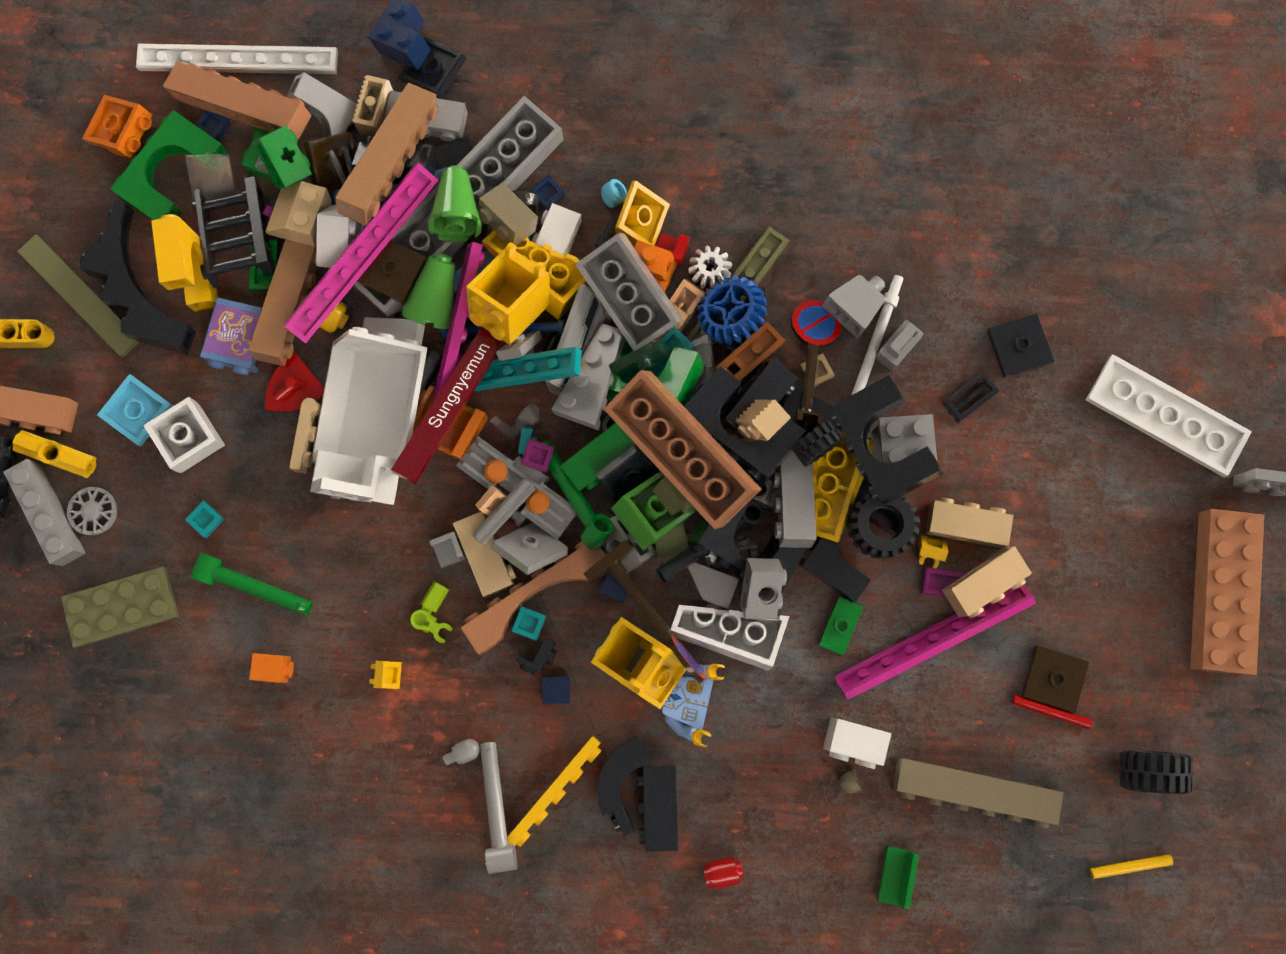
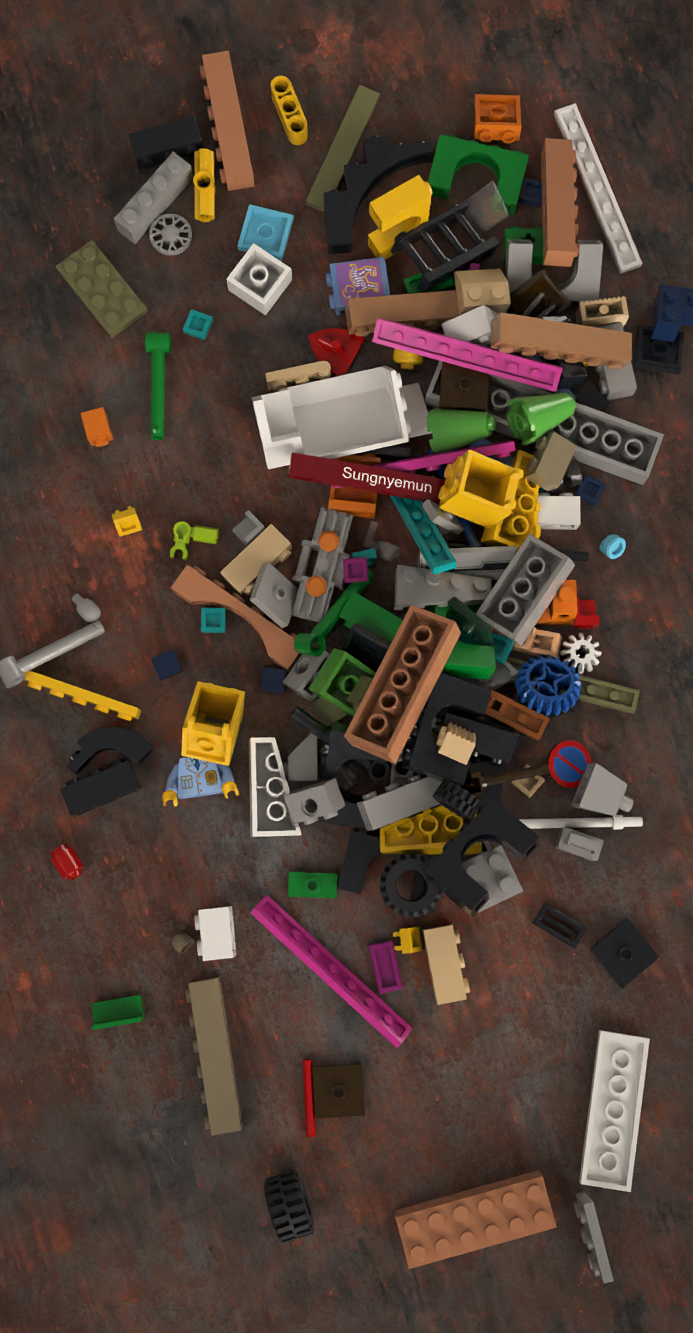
camera: 65 degrees right, 0 degrees up
green brick [252,125,312,190] -> none
light grey axle [473,479,535,545] -> none
light nougat plate [475,485,507,517] -> none
black bracket [516,639,558,675] -> none
dark brown piece [583,539,706,683] -> none
yellow slope [615,180,670,246] -> none
tan brick [942,546,1032,618] -> none
yellow bar [1089,854,1173,879] -> none

